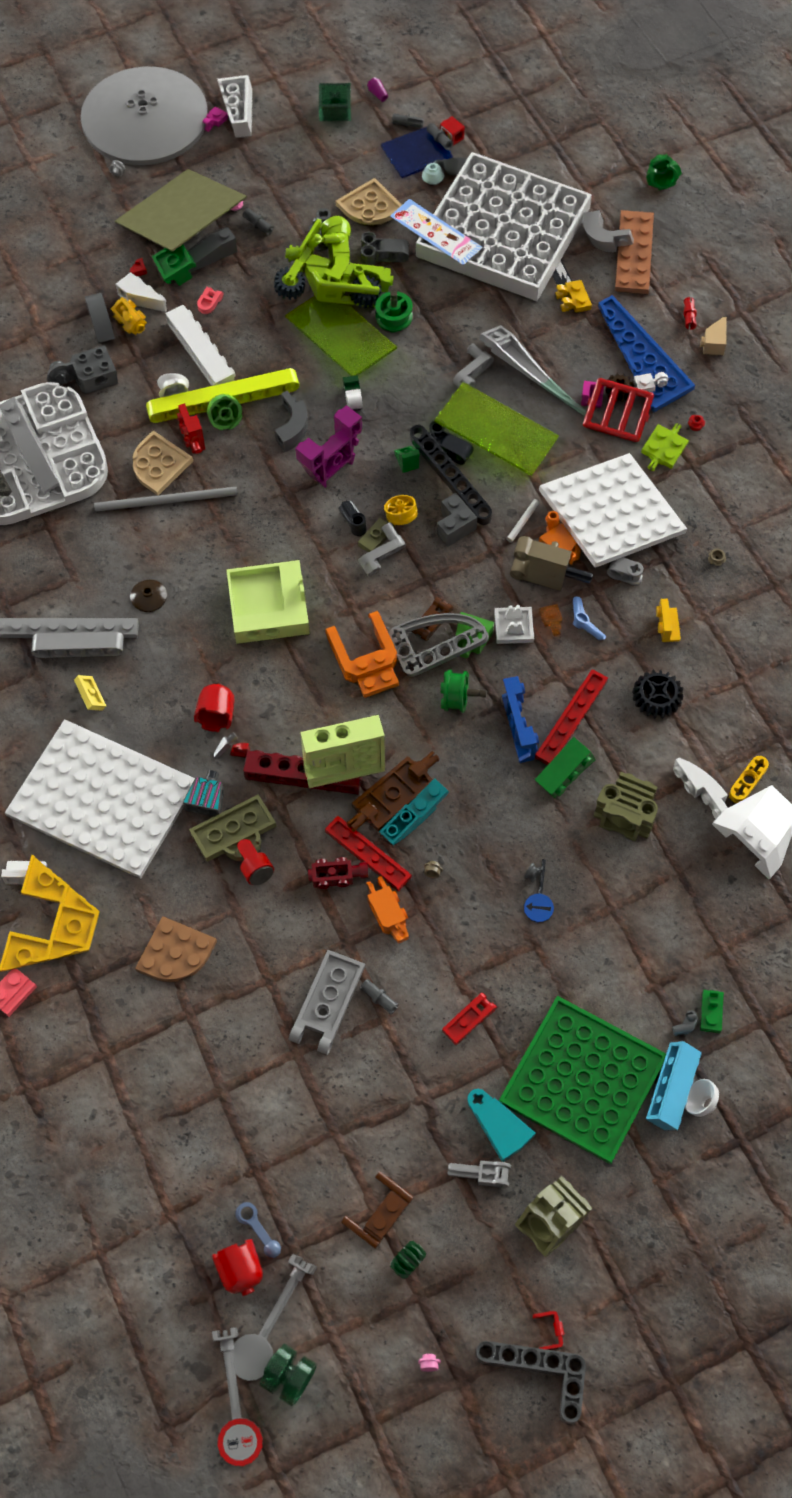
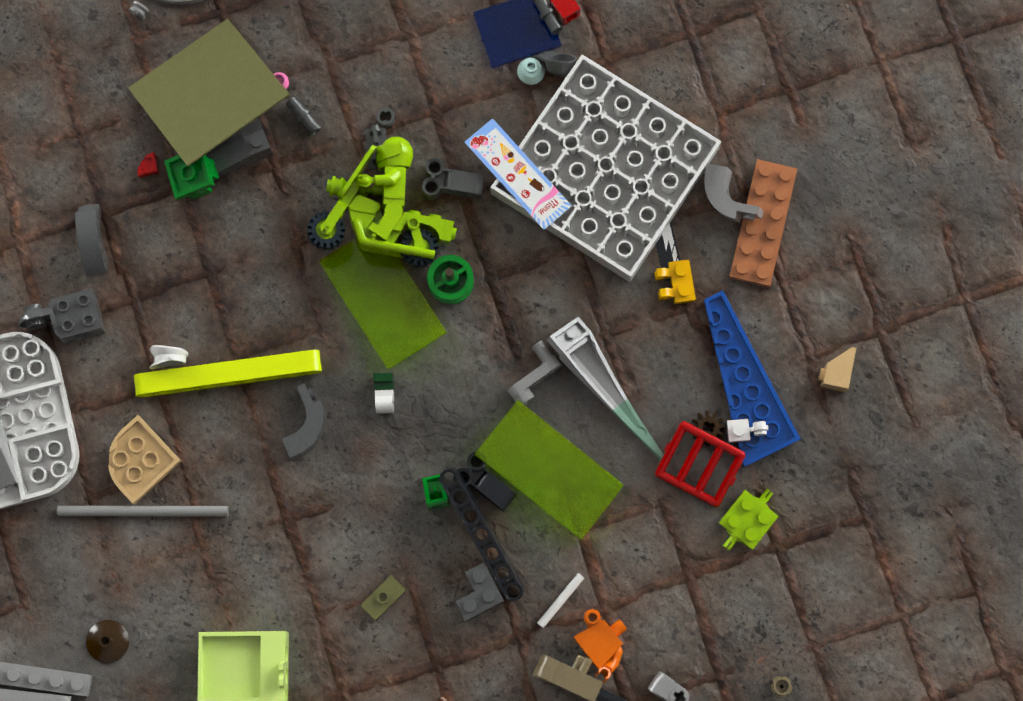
camera: 10 degrees right, 15 degrees up
yellow brick [111,297,147,335] -> none
white slope [116,272,167,312] -> none
white brick [166,305,236,386] -> none
red plate [177,403,206,454] -> none
coral plate [197,287,223,314] -> none
bright green cylinder [207,394,242,430] -> none
magenta wedge [296,405,362,488] -> none
tan plate [336,178,402,225] -> none
black piece [338,500,367,536] -> none
light grey beam [358,522,406,576] -> none
yellow wheel [384,495,418,525] -> none
white plate [539,453,687,568] -> none
dark pink panel [581,381,604,408] -> none
green helmet [646,154,682,190] -> none
red pin [683,297,697,330] -> none
red plate [688,415,705,431] -> none

